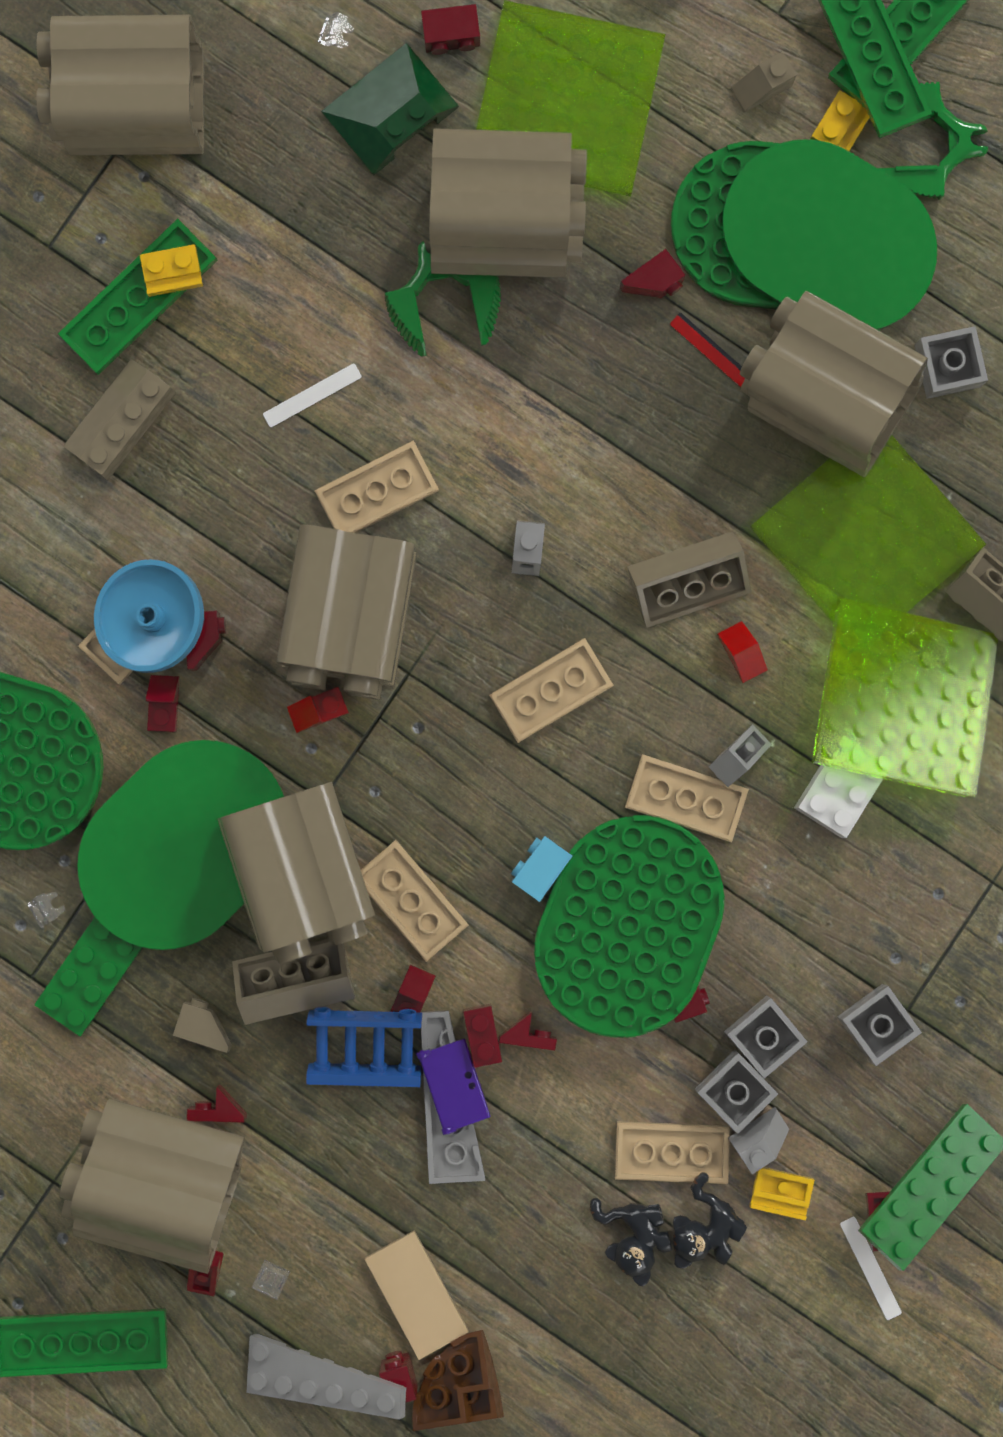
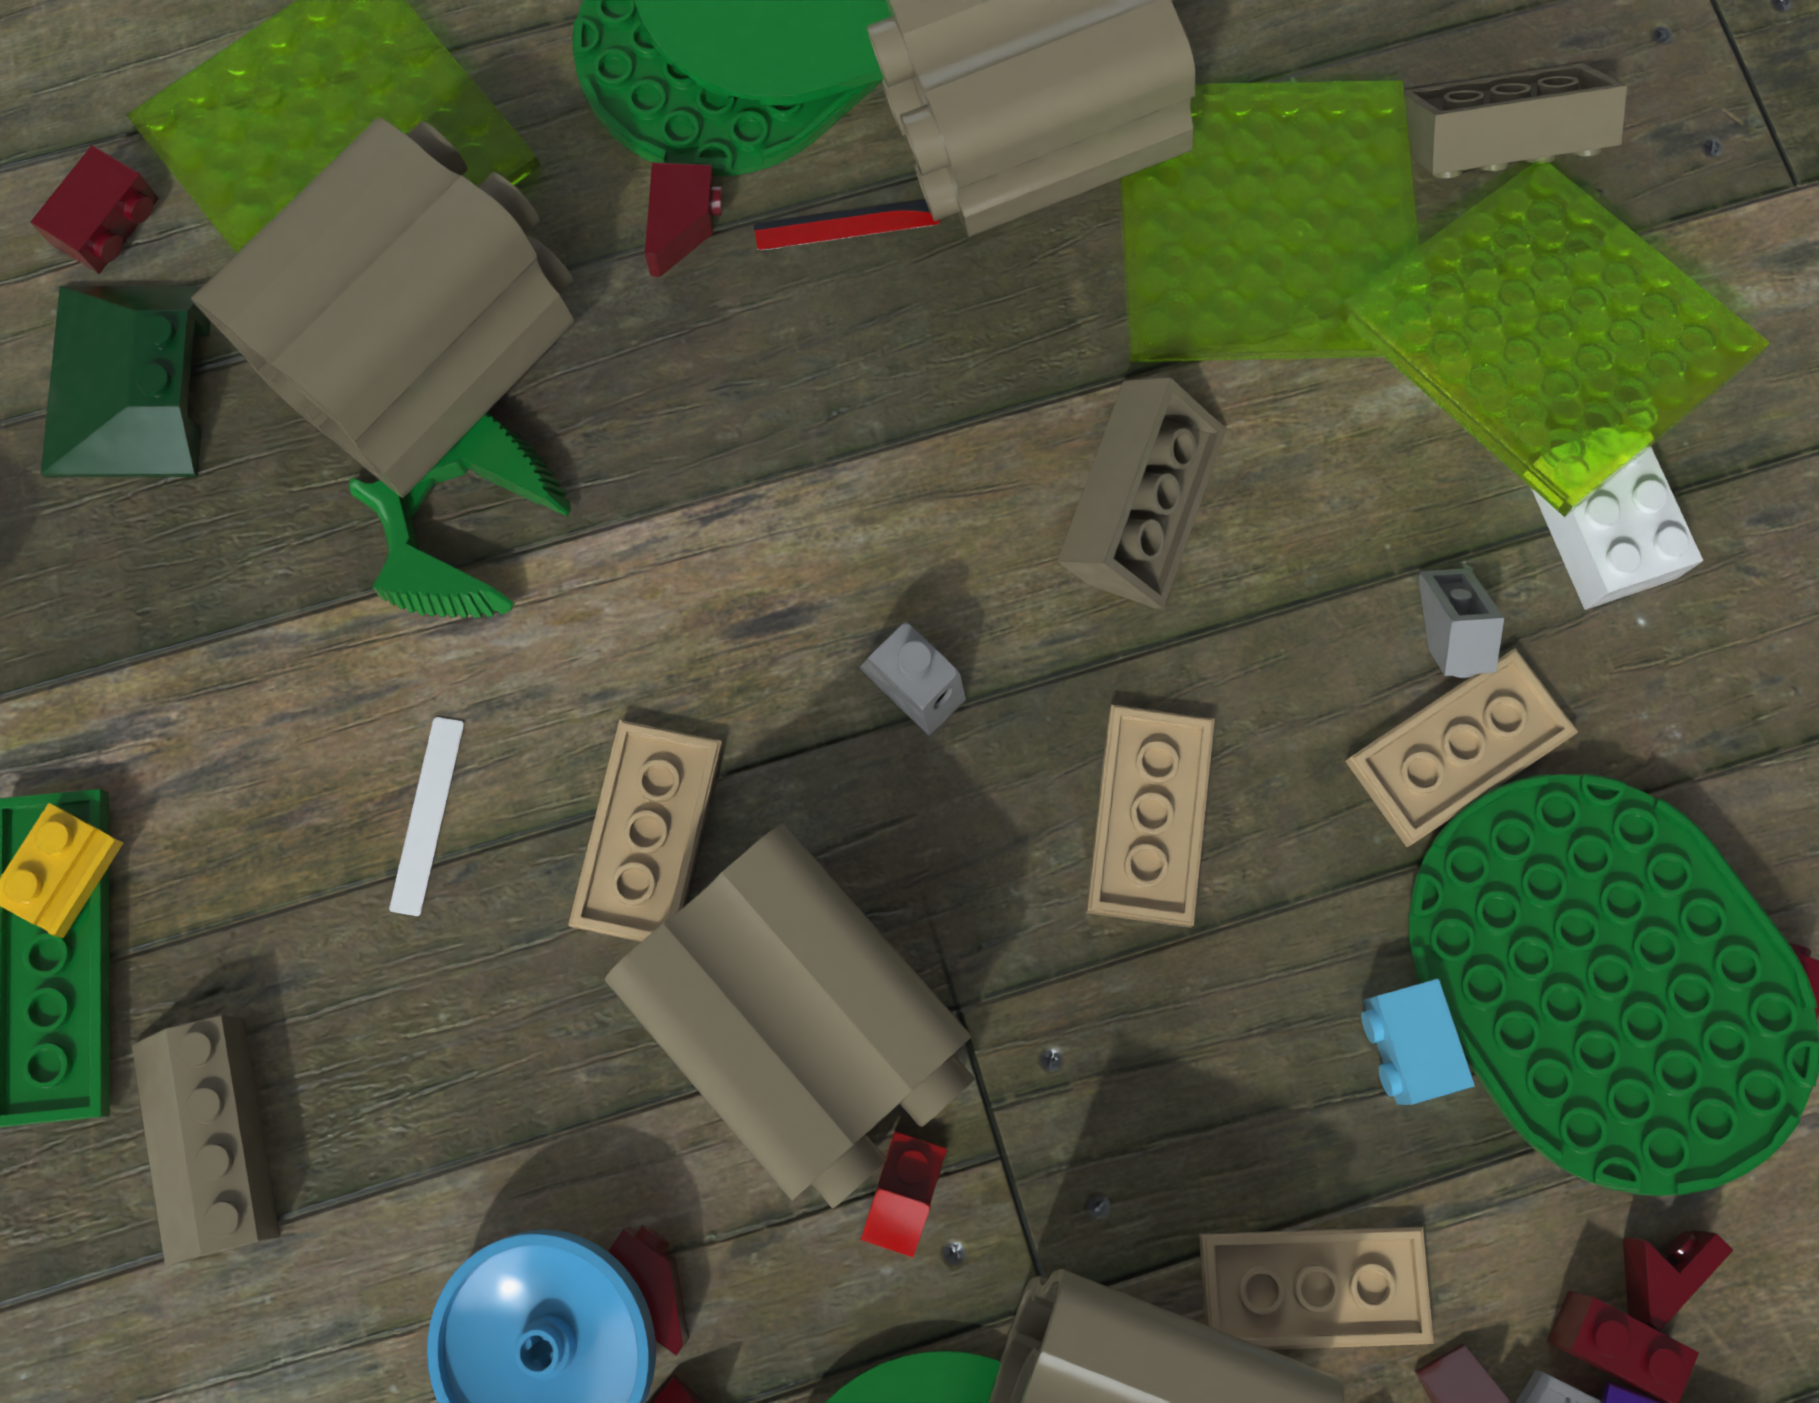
camera: 50 degrees left, 10 degrees down
red slope [717,621,768,683] -> none

